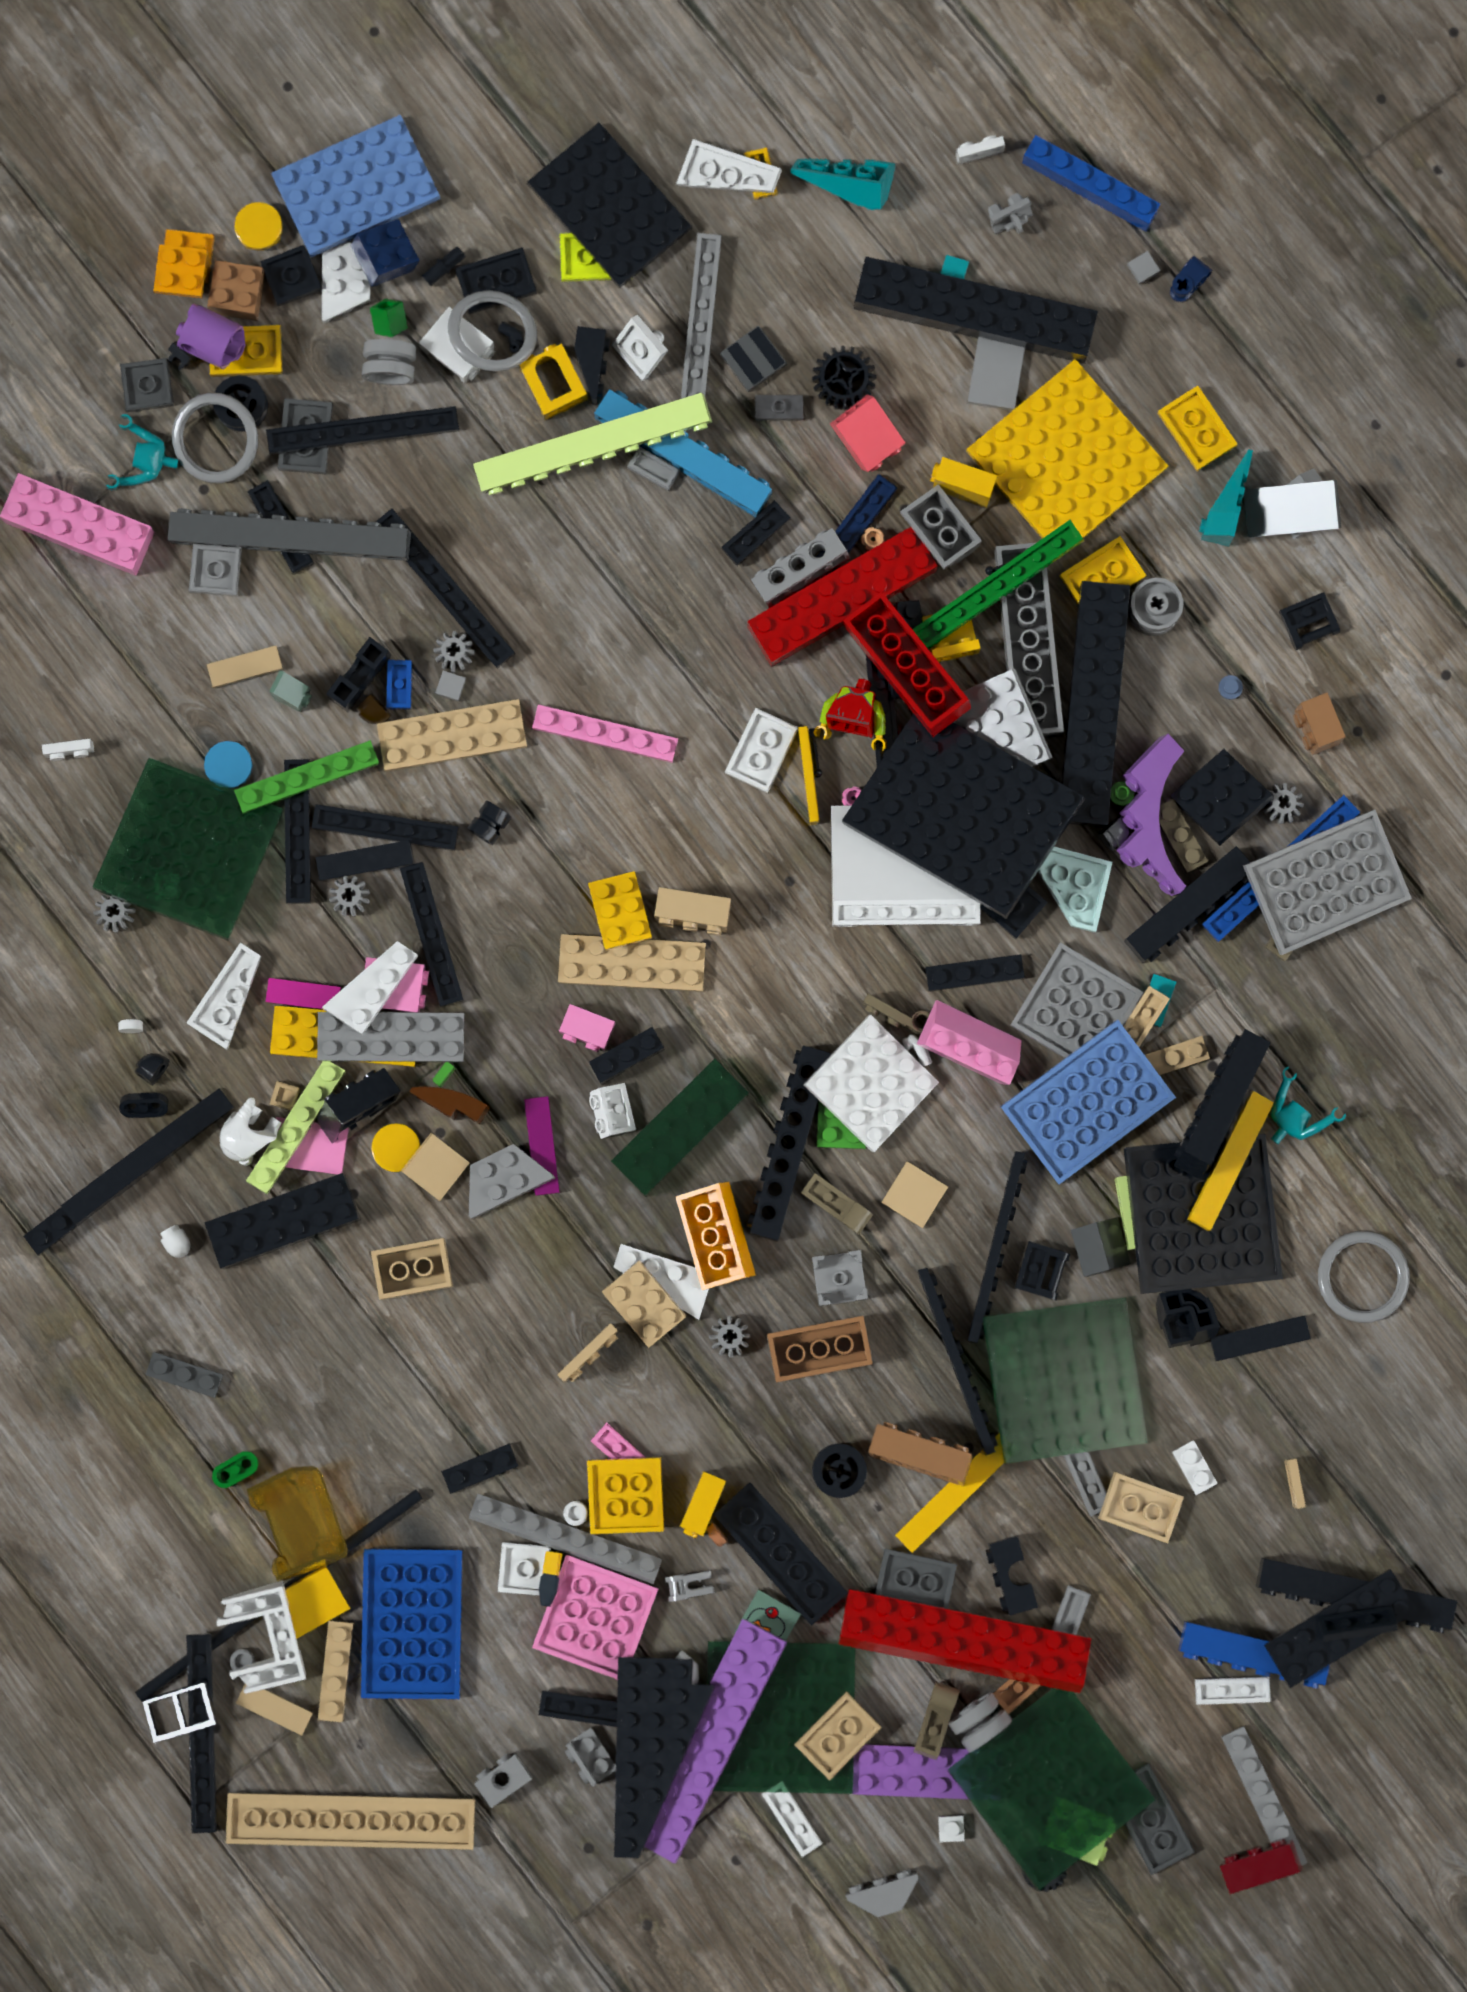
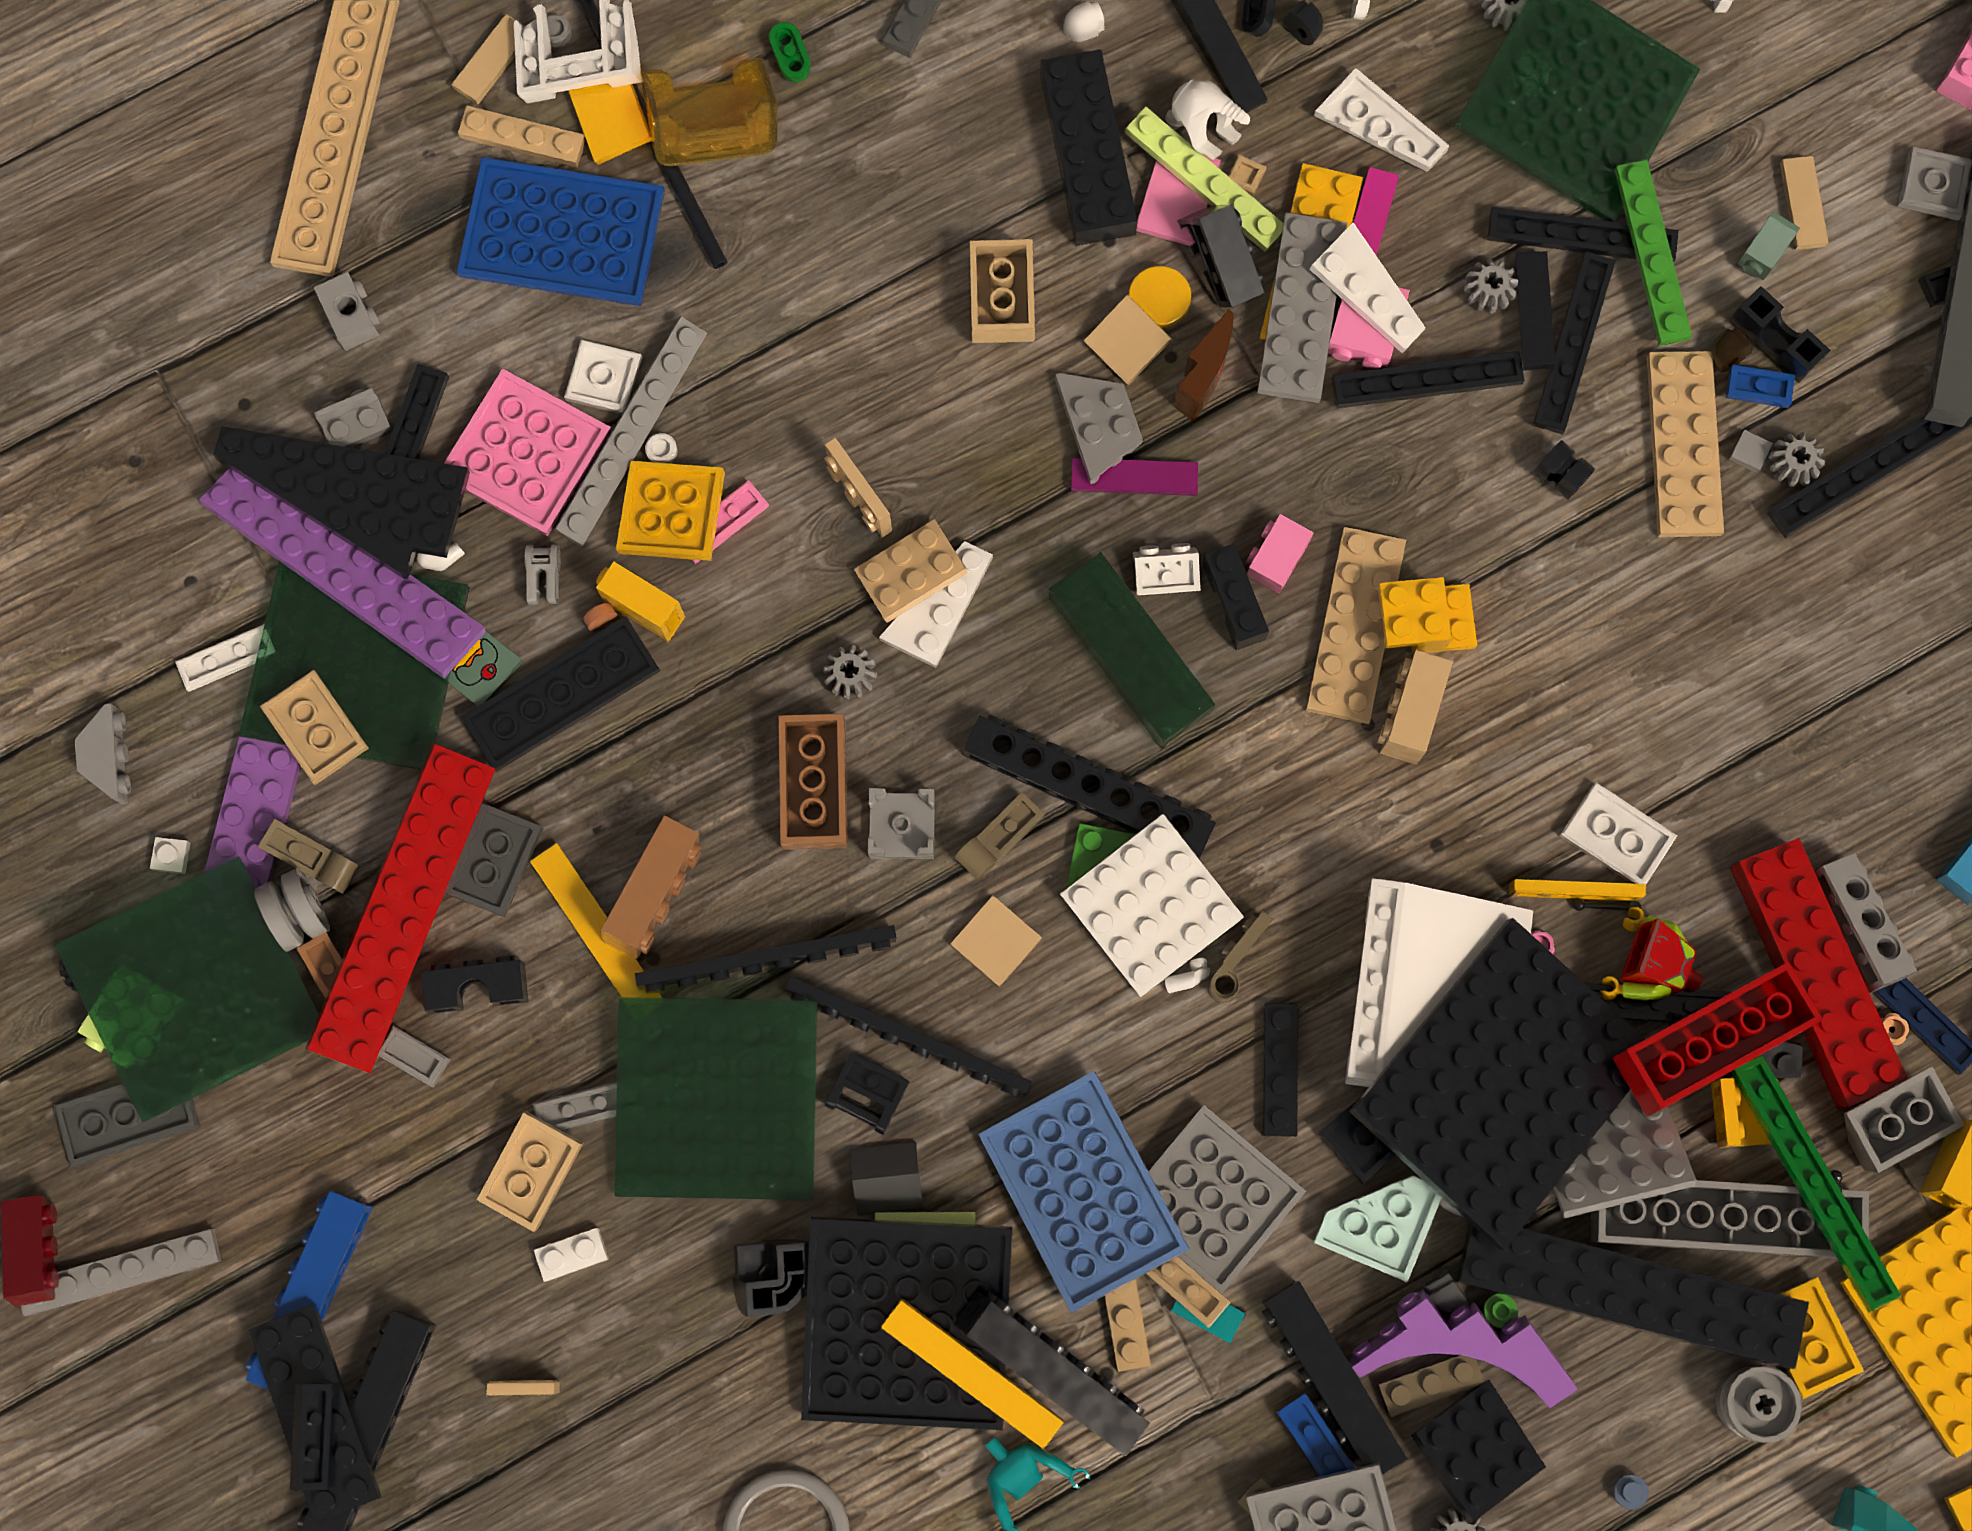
camera: 100 degrees right, 5 degrees down
dark azure tile [204,741,253,790] -> none
bright green tile [433,1062,456,1088] -> none
black plate [441,1443,519,1494] -> none
bright pink plate [532,705,678,763] -> none
piece [539,1551,562,1607] -> none
light orange slope [675,1182,756,1290] -> none
black plate [721,500,791,567] -> none
black wheel [812,1443,867,1498] -> none
bright pink slope [917,1000,1022,1085] -> none
white tile [1195,1677,1271,1705] -> none
black tile [1210,1315,1311,1362] -> none

